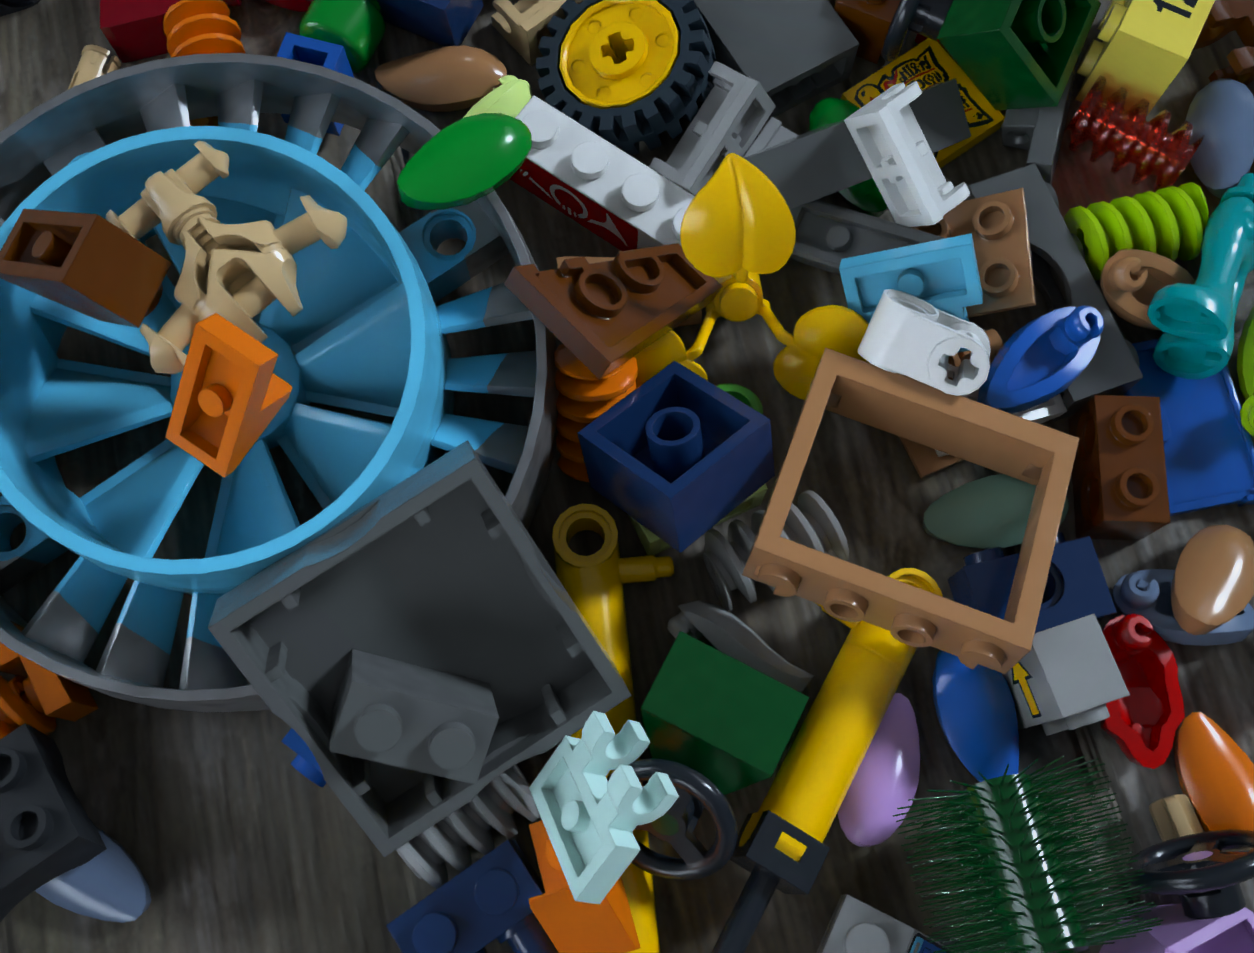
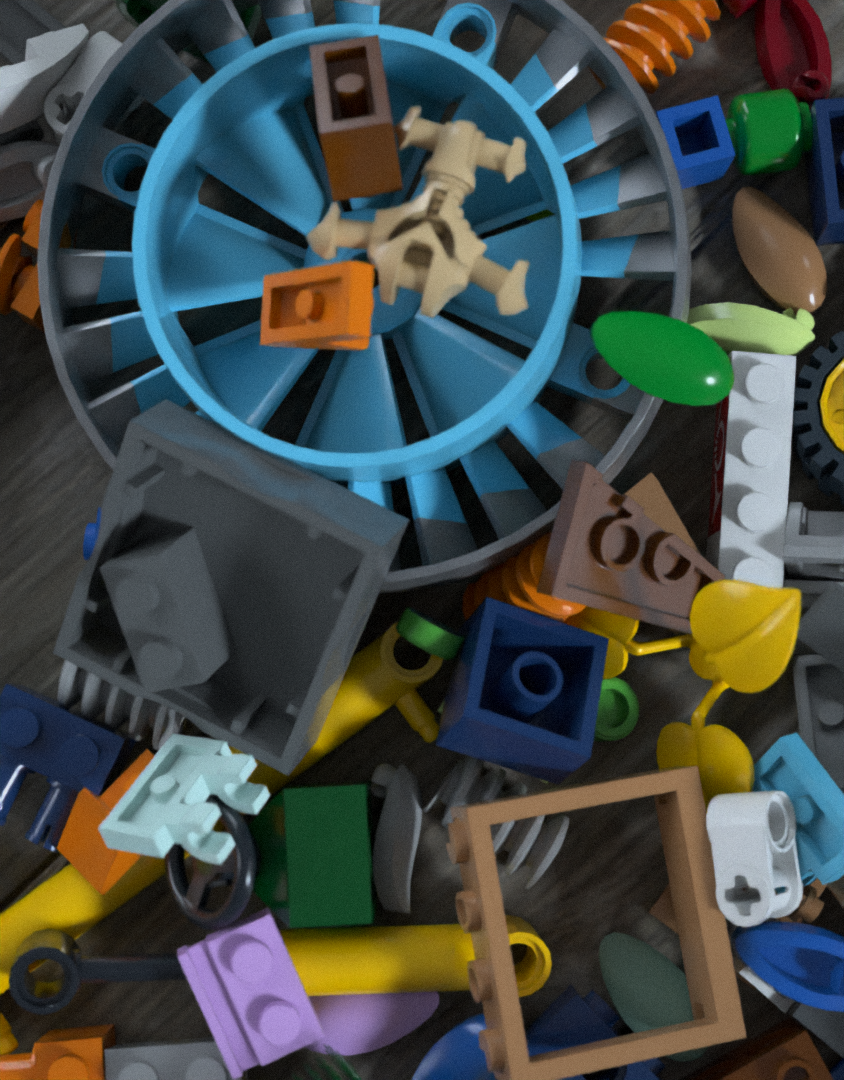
camera: 55 degrees right, 10 degrees up
none -> lavender plate [177,907,325,1080]
none -> bright green tile [396,607,465,660]

